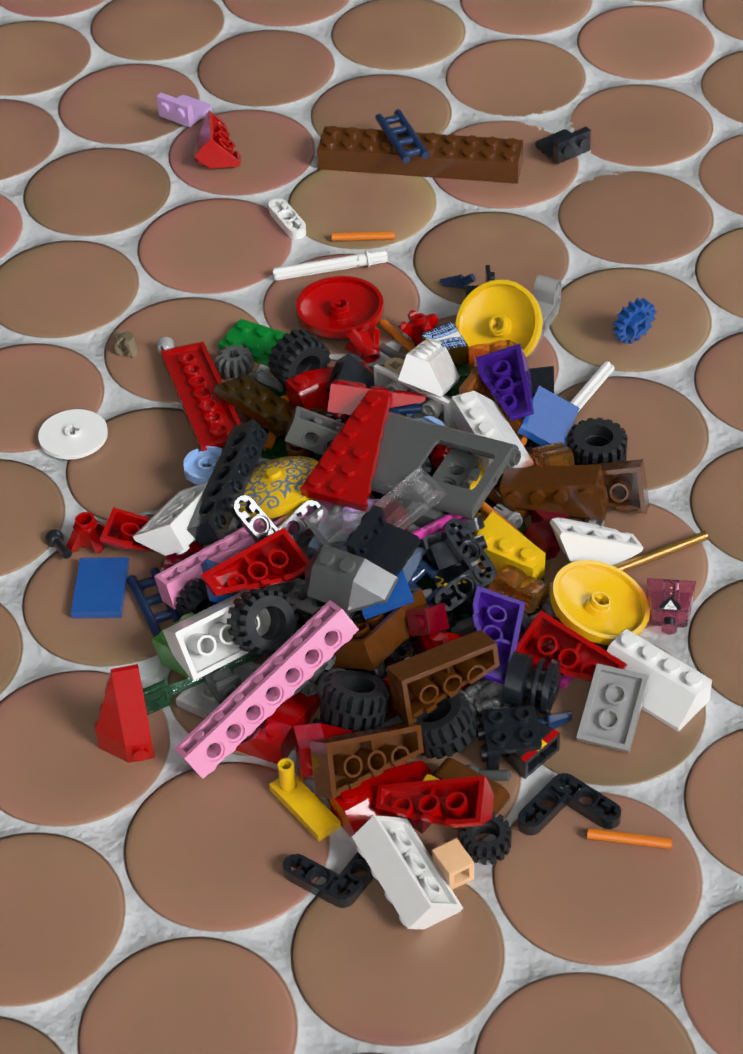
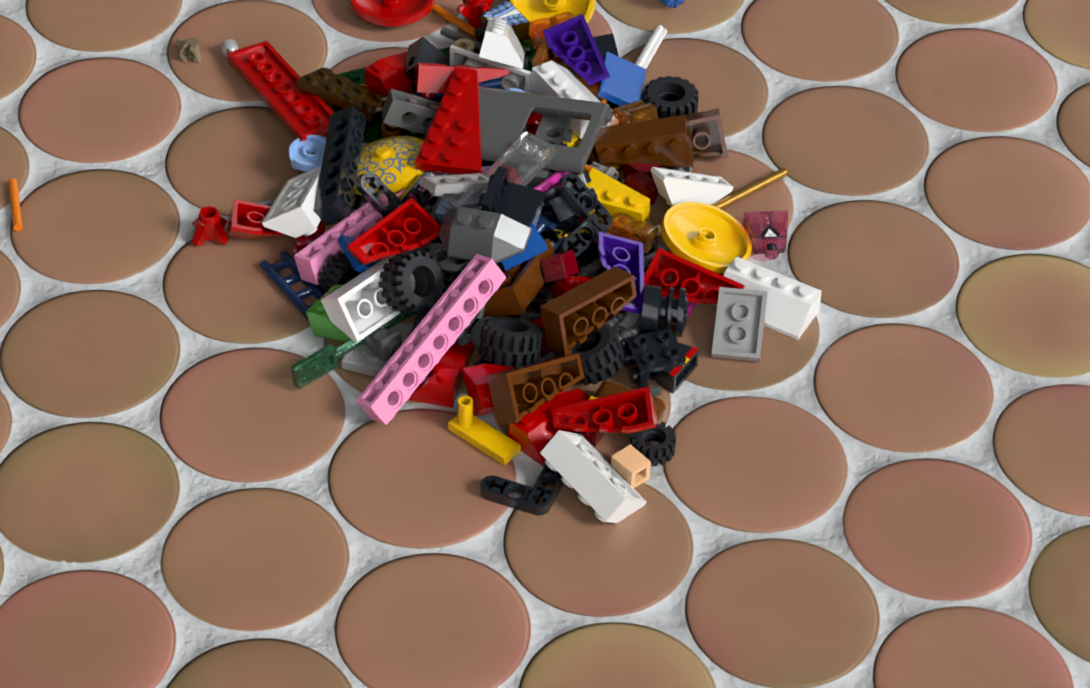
camera: 15 degrees left, 0 degrees up
white piece [38,409,108,459] -> none
black bar [45,529,72,559] -> none
blue tile [71,557,130,618] -> none
red wedge [95,664,155,763] -> none
dark grey gear [215,344,254,380] -> none
green plate [218,319,289,366] -> none
dark grey bar [250,369,283,392] -> none
black tyre [268,329,331,387] -> none
red rock [345,326,381,364] -> none
black beam [518,773,621,836] -> none
dark blue bar [537,711,572,729] -> none
orange bar [587,828,673,849] -> none
none -> light grey plate [421,173,489,196]

